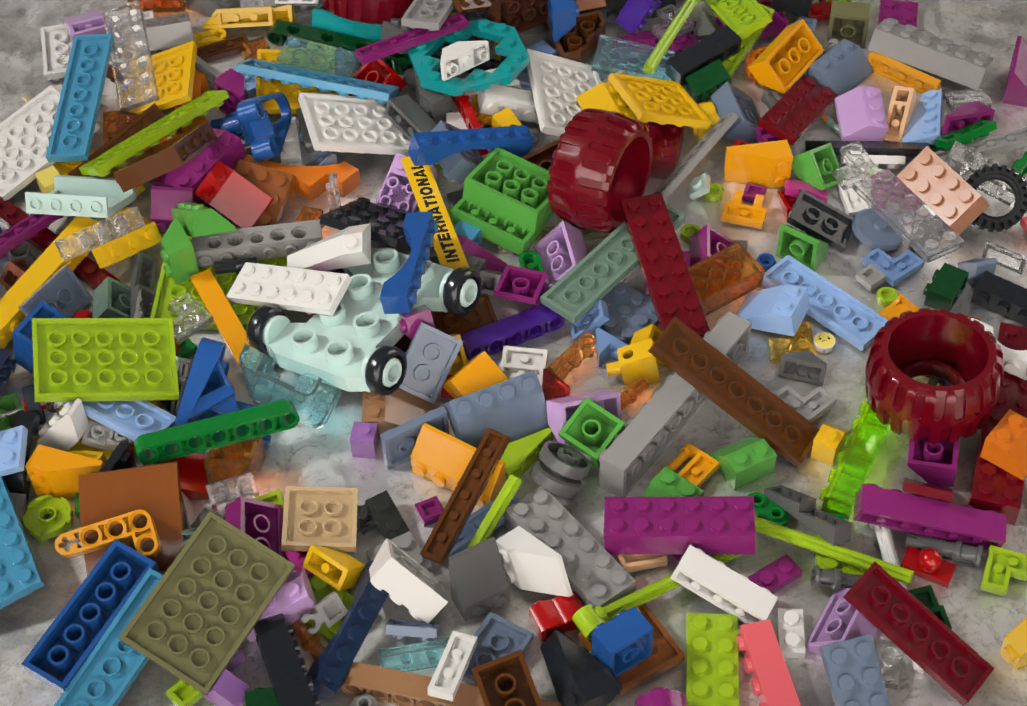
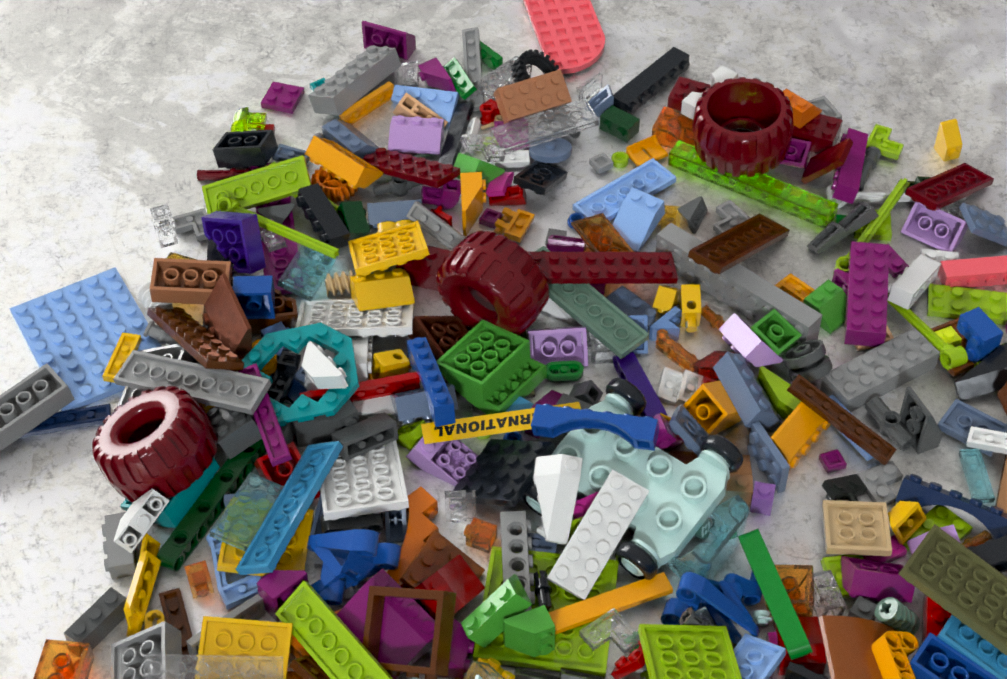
camera: 85 degrees left, 0 degrees up
light grey plate [300,591,348,634] -> none
white slope [369,538,448,624] -> none
sand blue plate [386,619,440,641] -> none
lime axle [466,475,522,549] -> none
magenta slope [493,265,548,306] -> none
white slope [496,526,573,597] -> none
red brick [529,591,584,642] -> none
bright green slope [709,437,777,490] -> none
green plate [748,492,788,527] -> none
bright green slope [776,224,828,272] -> none
yellow slope [810,422,851,466] -> none
dark grey pin [810,565,862,591] -> none
tile [812,332,836,354] -> none
olive brick [826,0,871,49] -> none
medium blue plate [862,247,924,287] -> none
red tile [900,546,957,588] -> none

